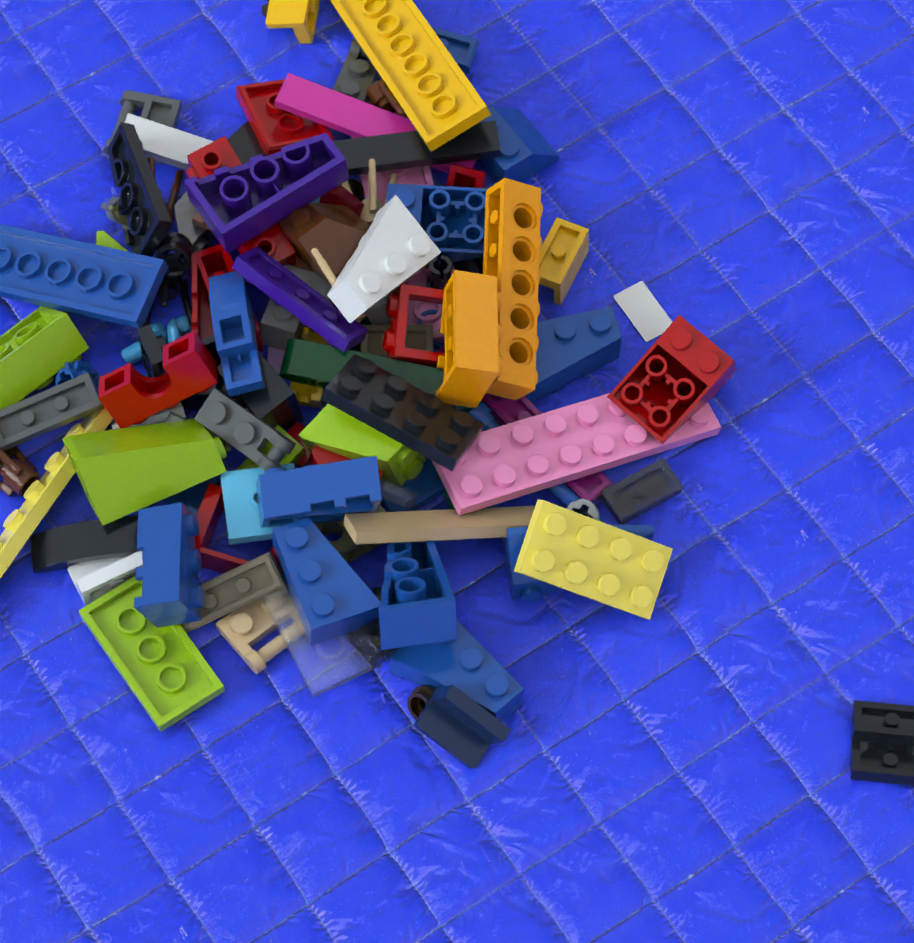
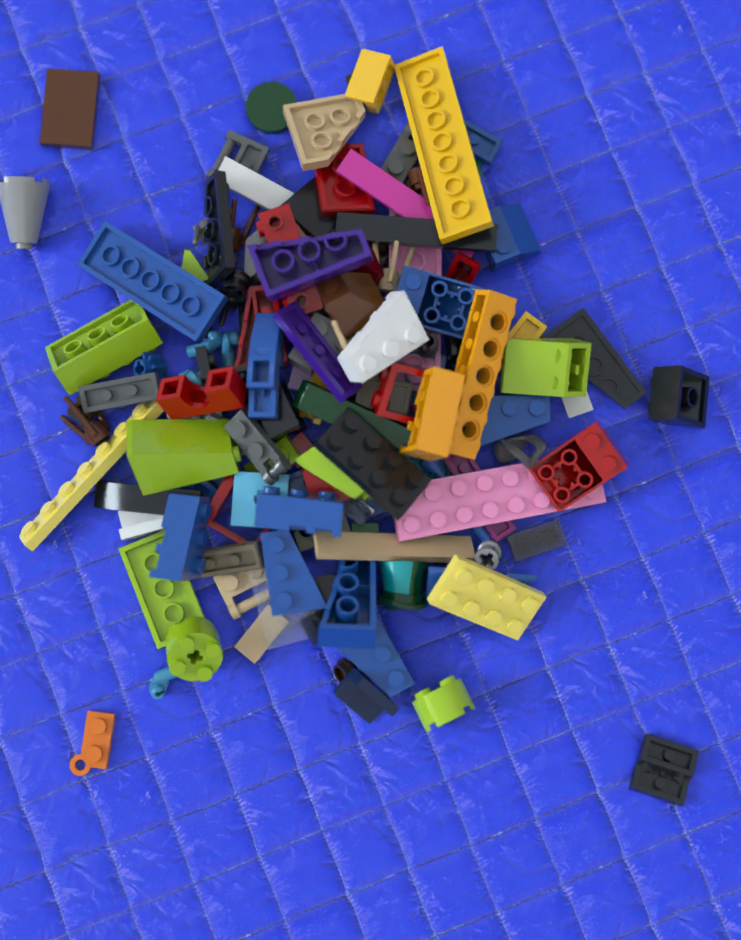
camera: 15 degrees right, 20 degrees up
none -> orange hinge [69,710,116,776]
none -> dark azure arm [149,666,177,700]
none -> lime brick [165,617,223,682]
none -> tan tile [234,604,289,664]
none -> dark green tile [246,82,297,134]
none -> tan plate [283,94,365,171]
none -> hat [376,561,428,610]
none -> lime brick [412,675,476,733]
none -> dark grey piece [493,434,546,468]
none -> lime slope [500,338,592,397]
none -> black wing [542,308,647,409]
none -> black slope [648,365,710,429]

